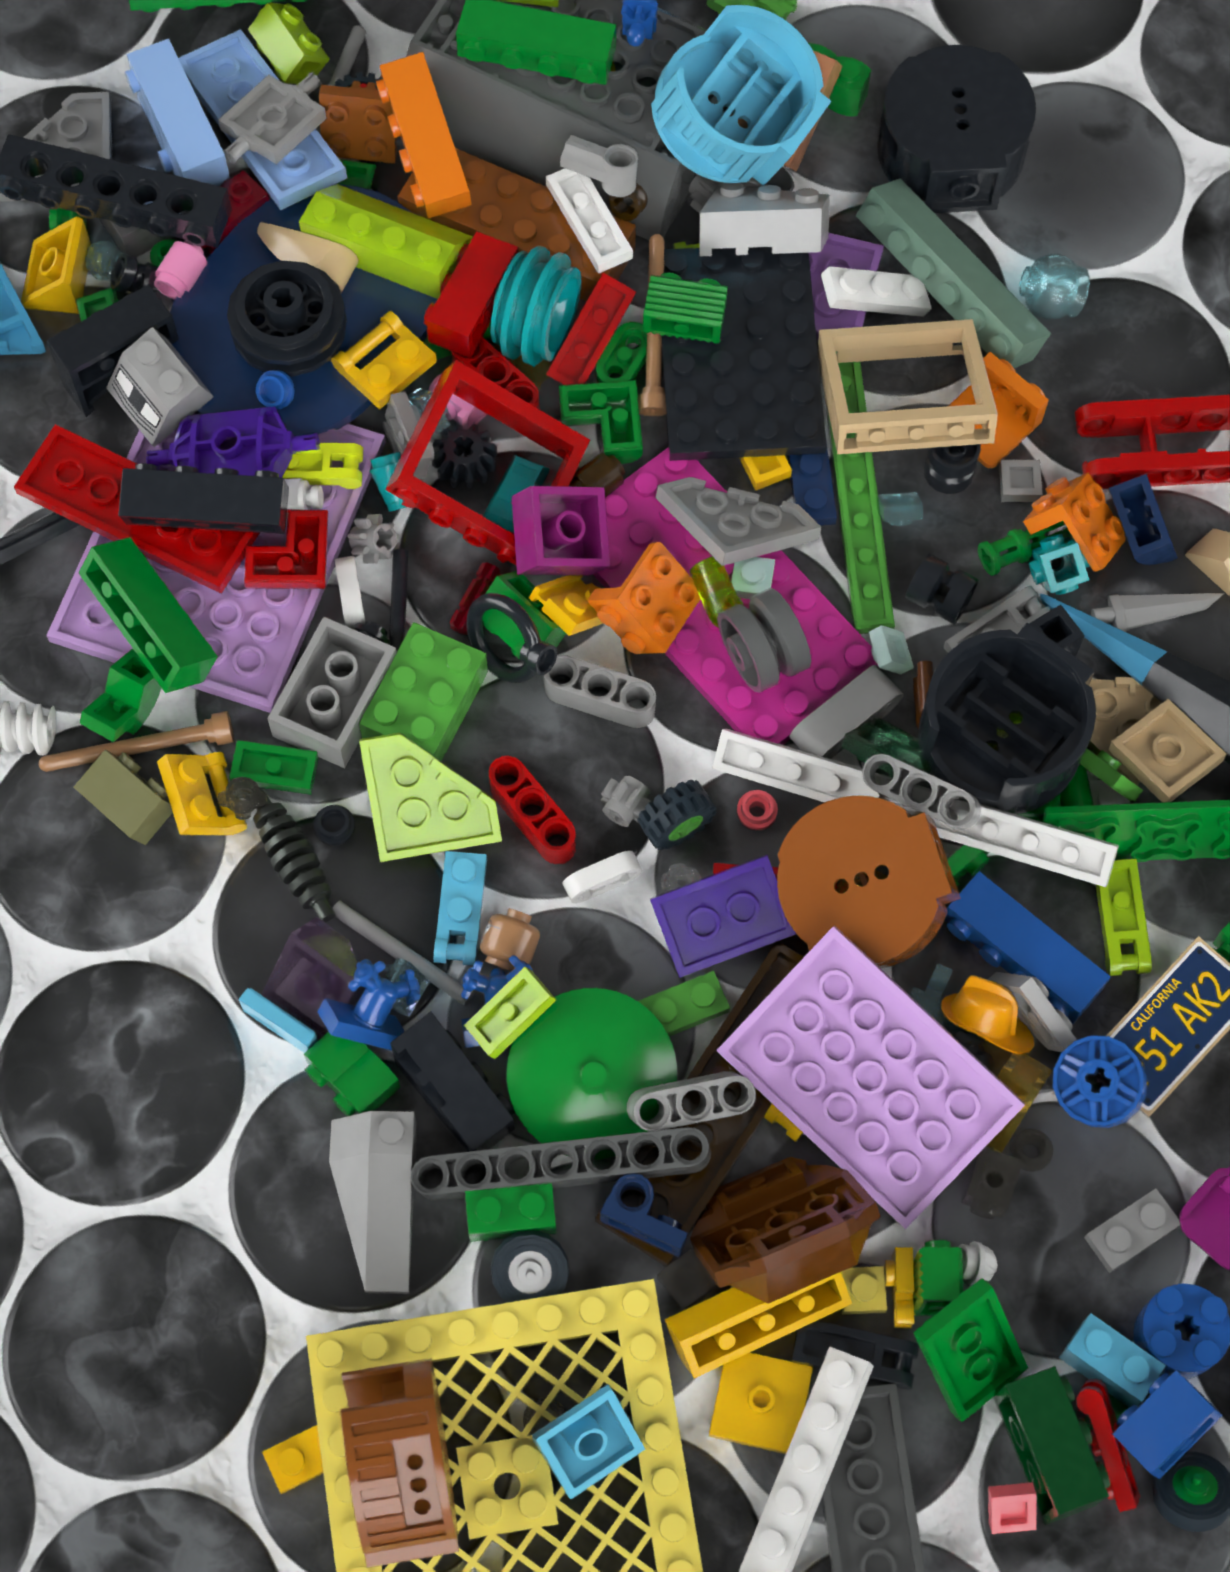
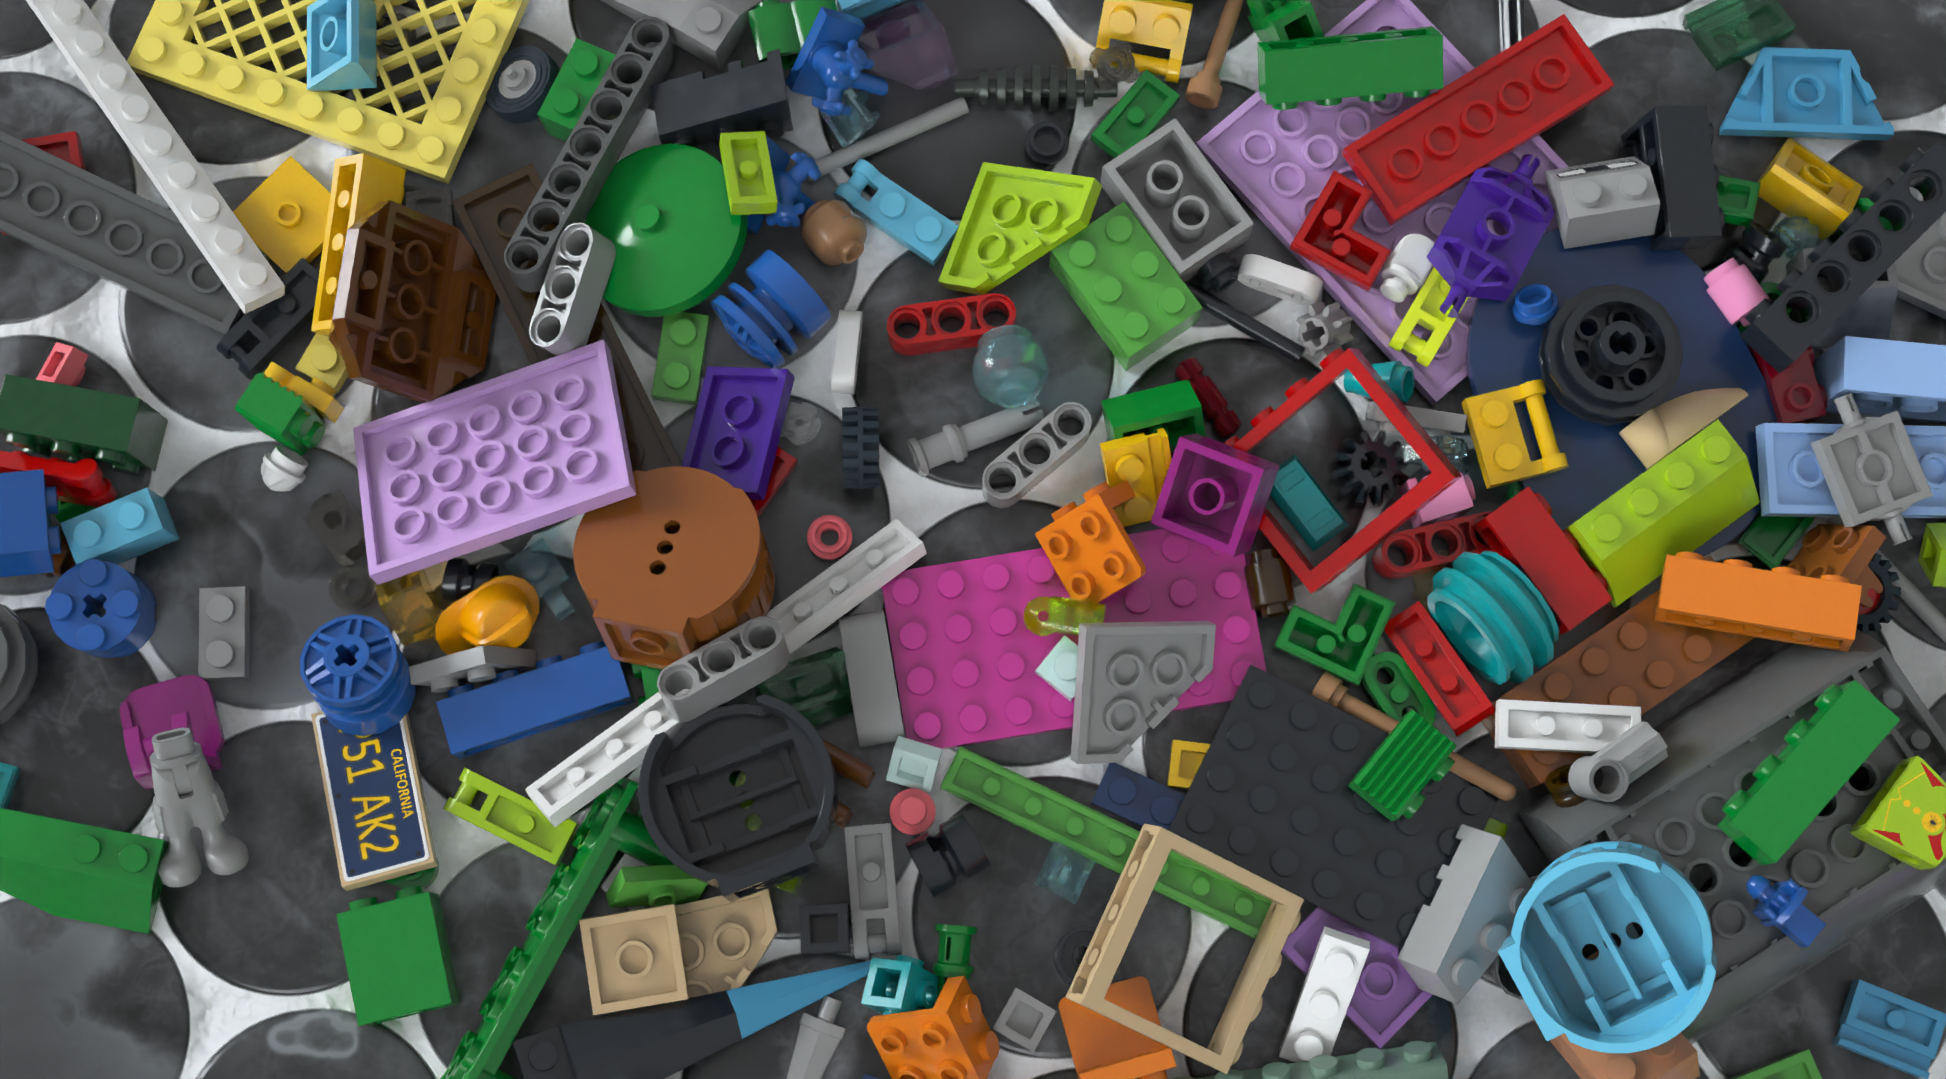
camera: 120 degrees right, 10 degrees up
black brick [118,463,289,534] -> none
black piece [466,593,557,683] -> none
dark blue plate [600,1173,688,1257] -> none
light grey gear [601,776,651,827] -> none
dark grey wheel [717,588,811,693] -> none
green plate [913,1278,1029,1423] -> none
none -> blue wheel [710,250,831,369]
none -> coral plate [890,788,936,835]
none -> light grey pin [907,397,1044,477]
none -> clear light blue piece [972,325,1049,409]

